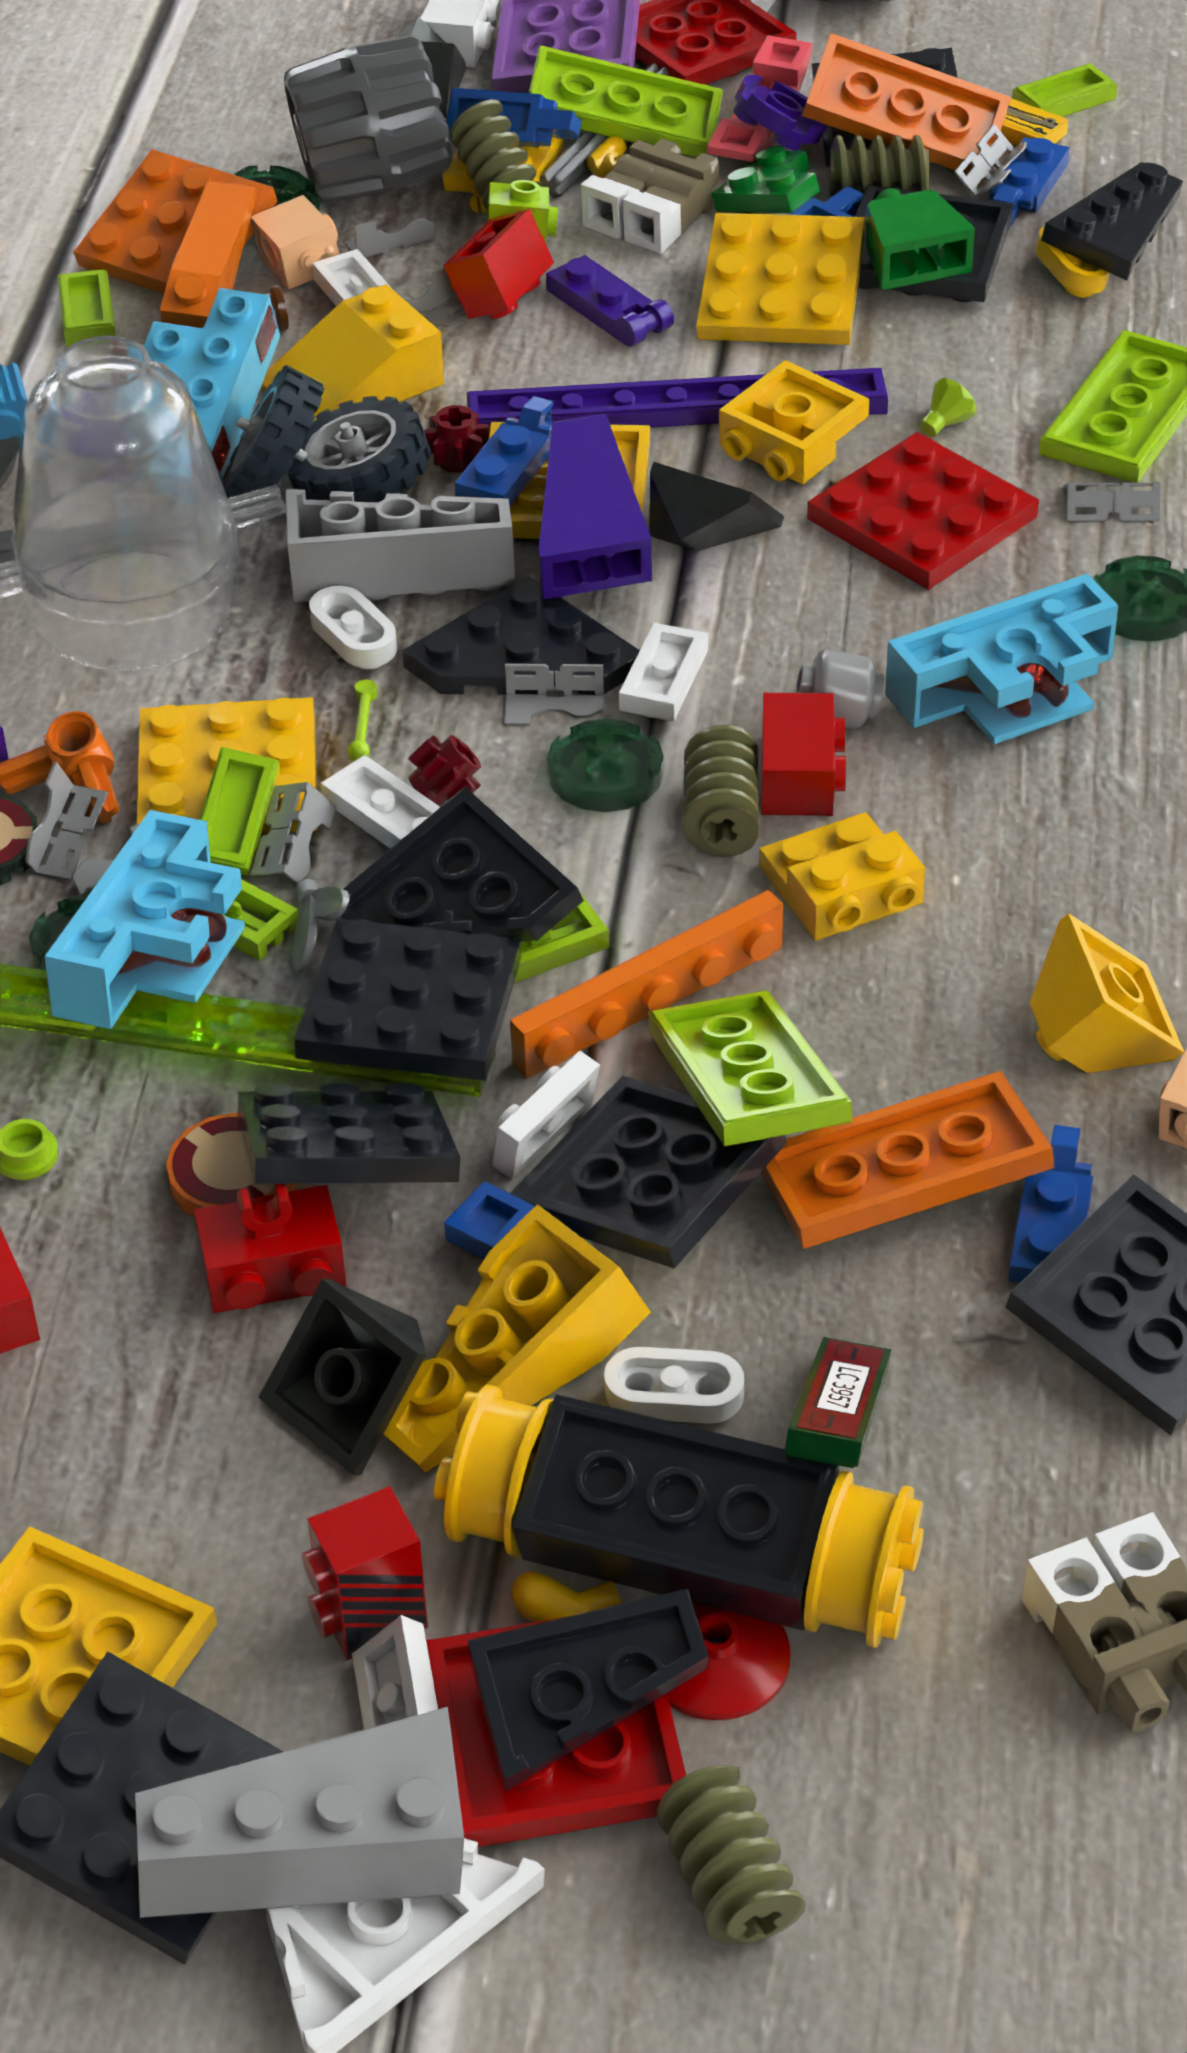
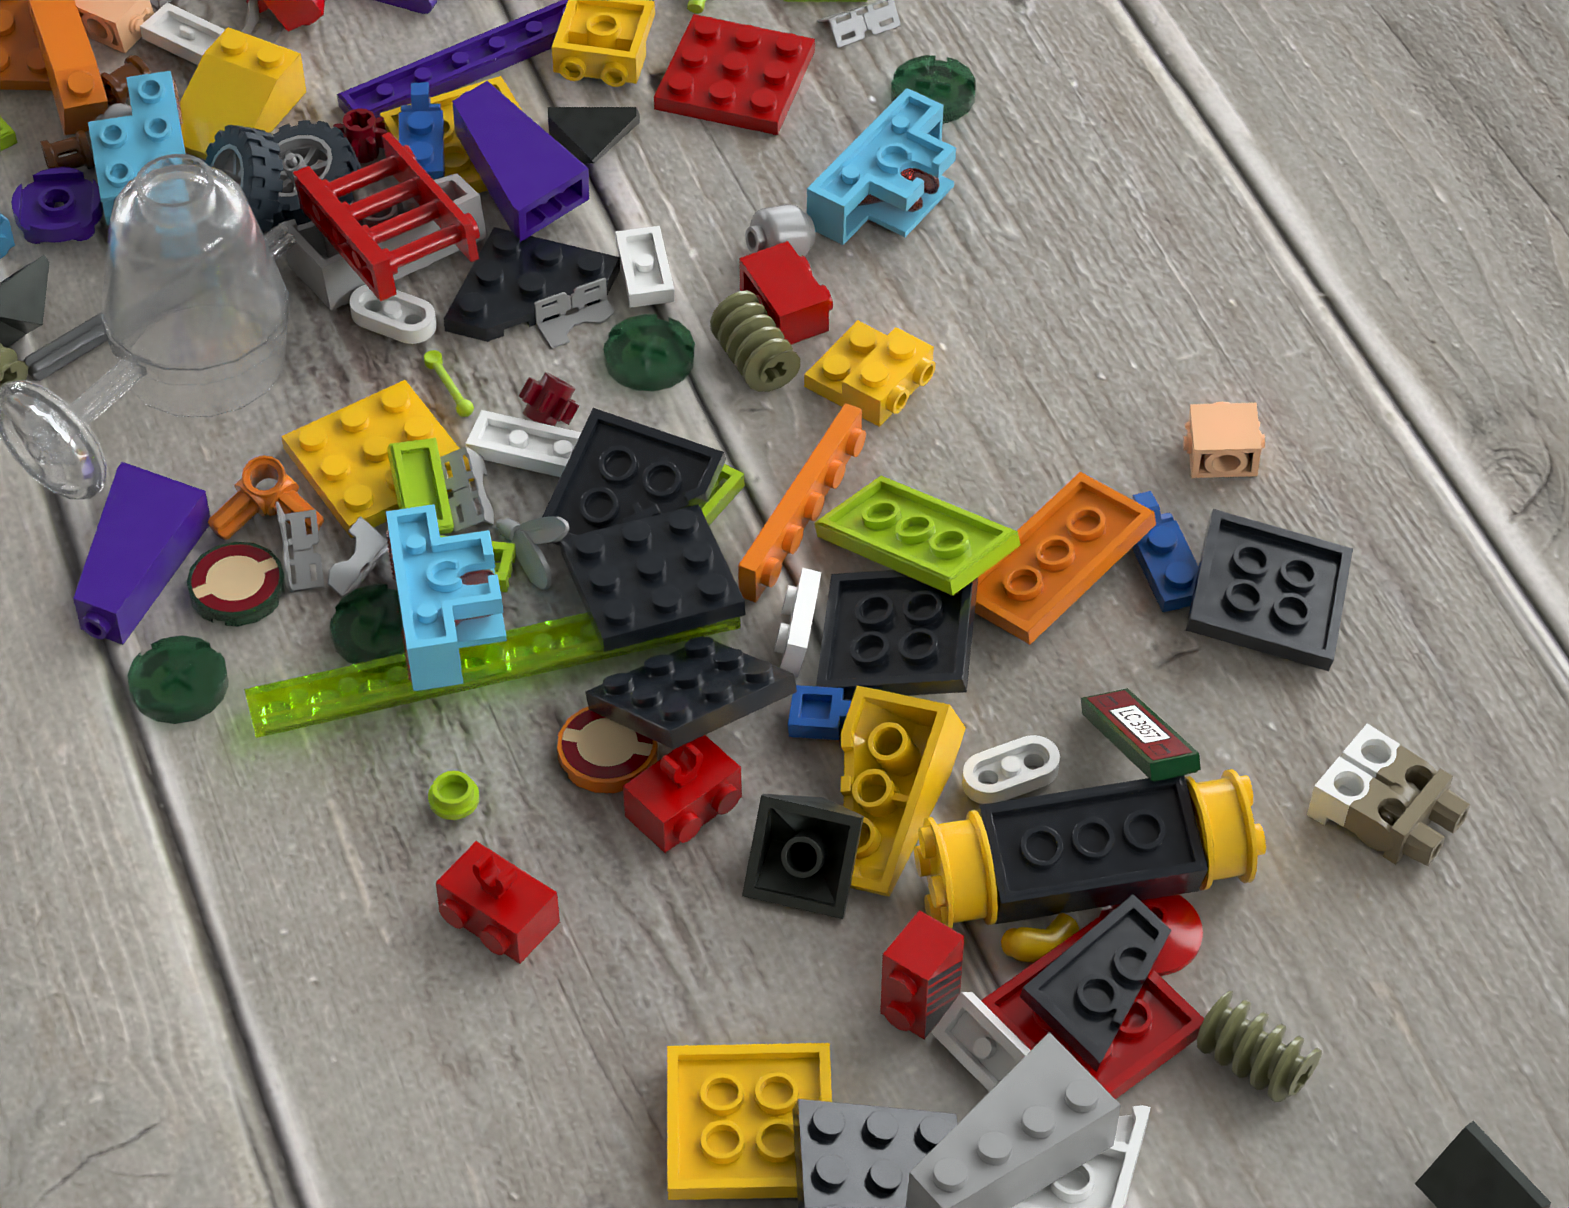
camera: 30 degrees left, 5 degrees up
yellow slope [1030,913,1184,1073] -> none
none -> red fence [293,132,480,302]

